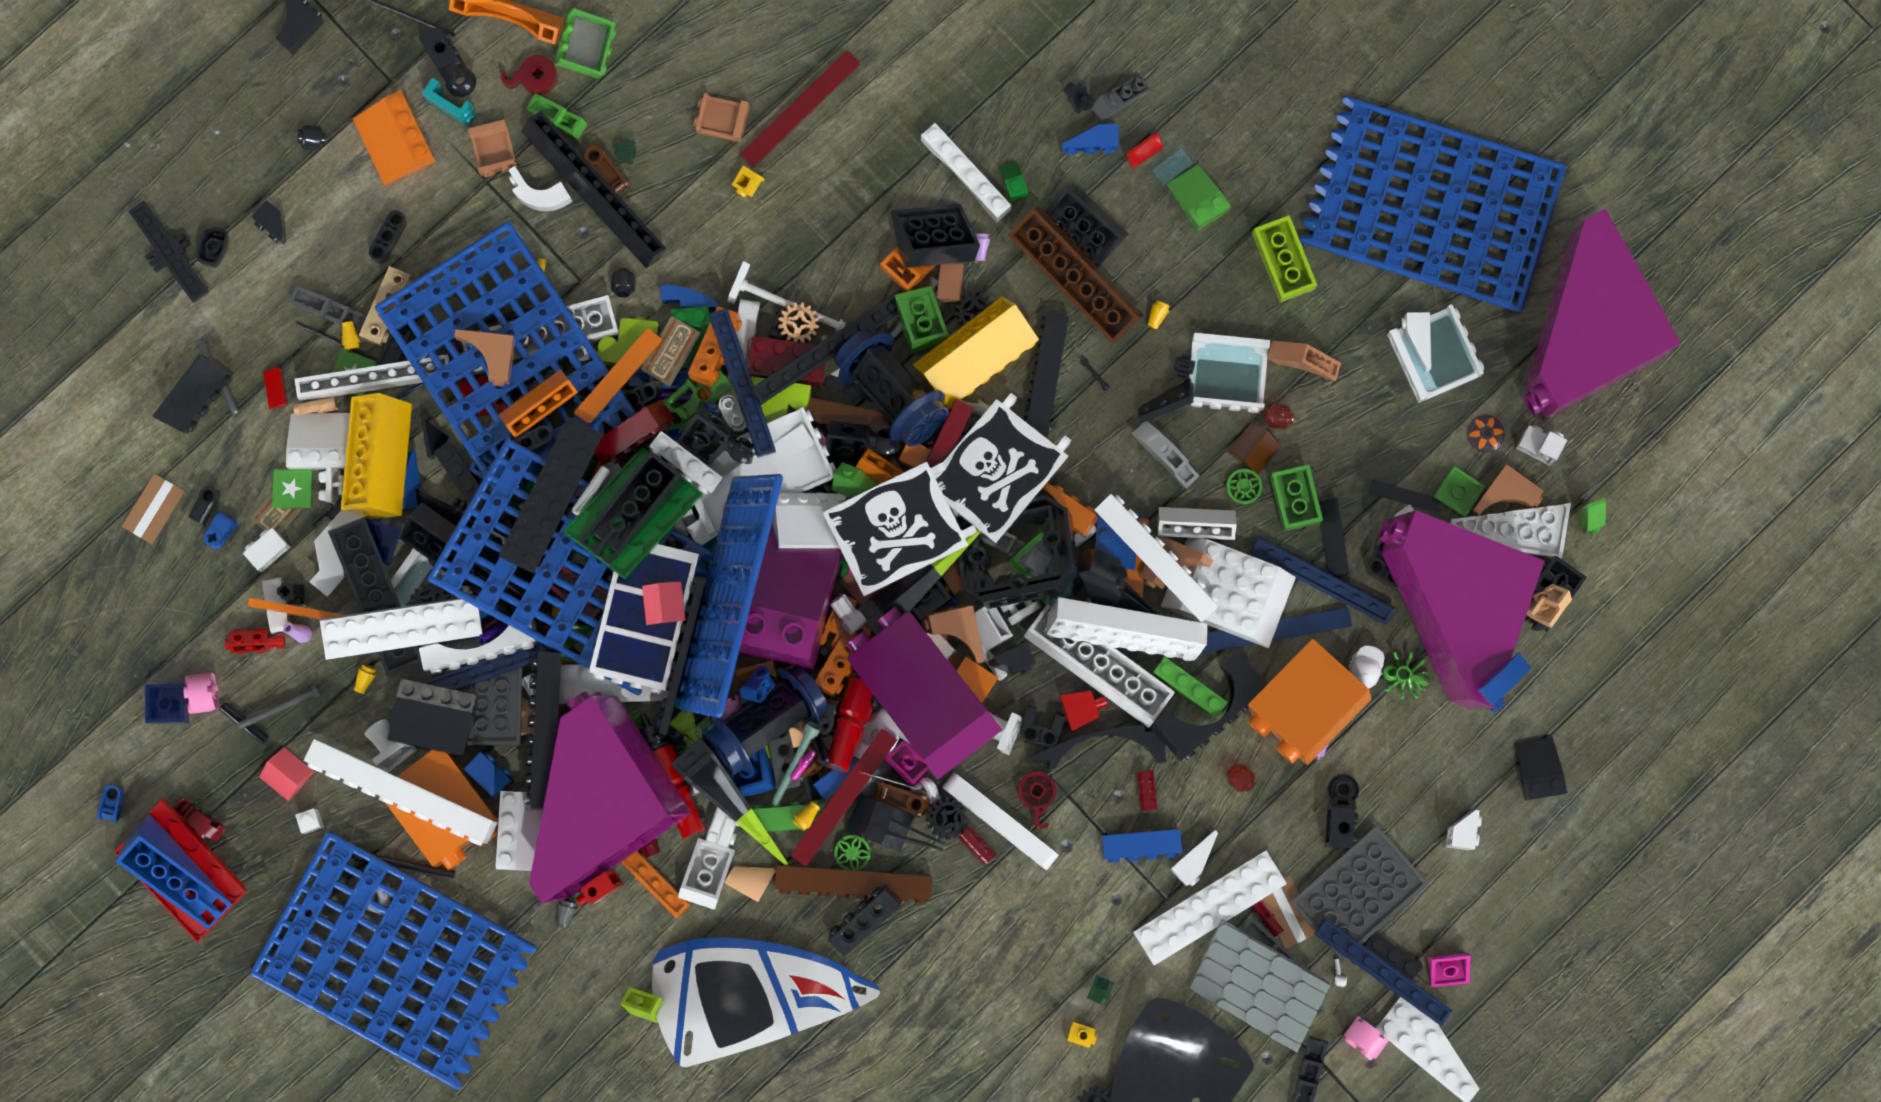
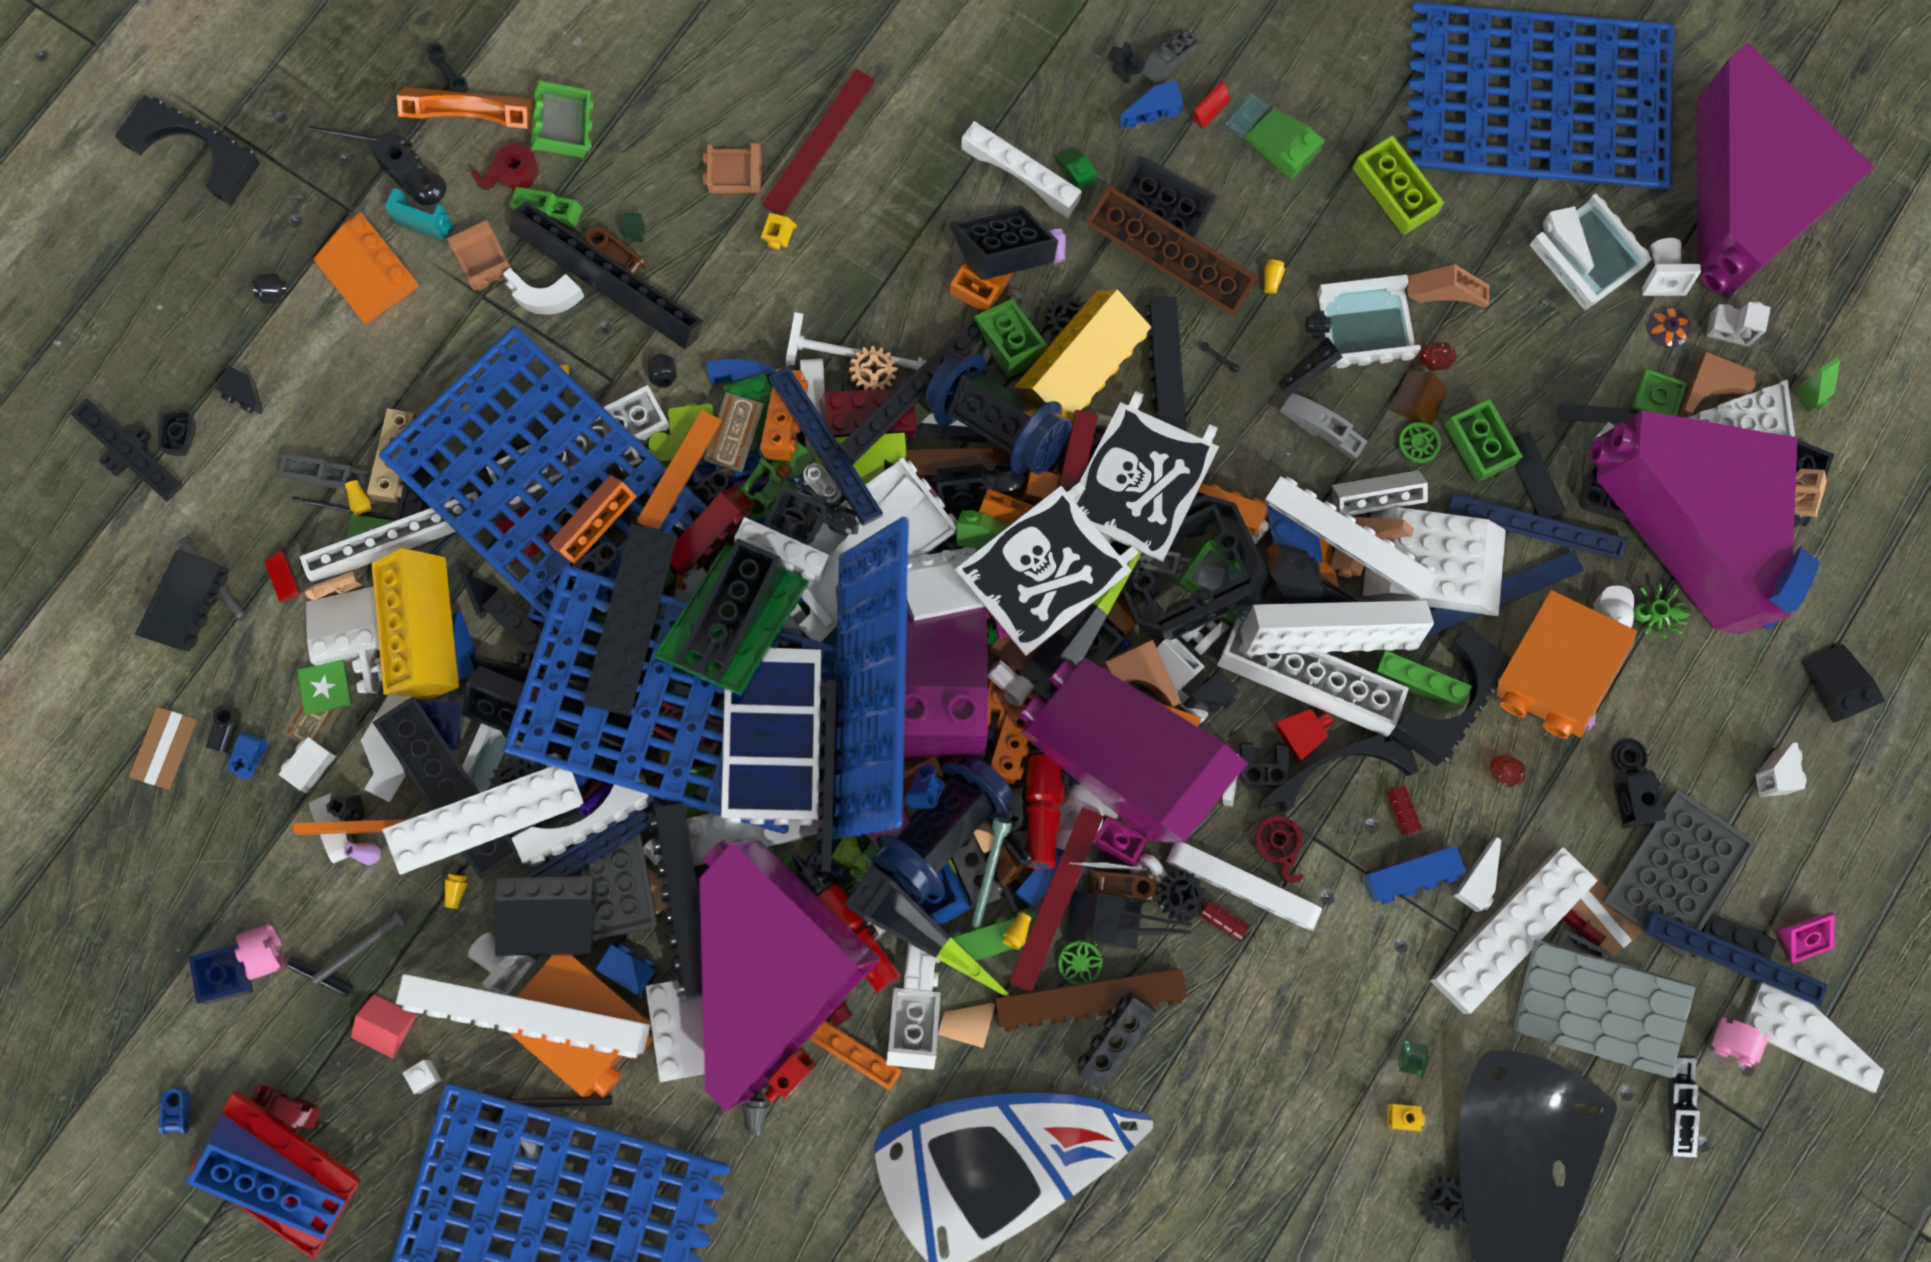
camera: 15 degrees left, 5 degrees down
red brick [225,628,285,655] -> none
black beam [369,210,407,264] -> none
nougat arch [455,329,515,387] -> none
white axle [572,466,610,516] -> none
lime panel [620,987,663,1024] -> none
coral slope [642,582,686,625] -> none
piece [791,749,817,781] -> none
nougat slope [937,263,964,303] -> none
white hand [1334,959,1347,987] -> none
none -> white plant [1642,238,1701,296]

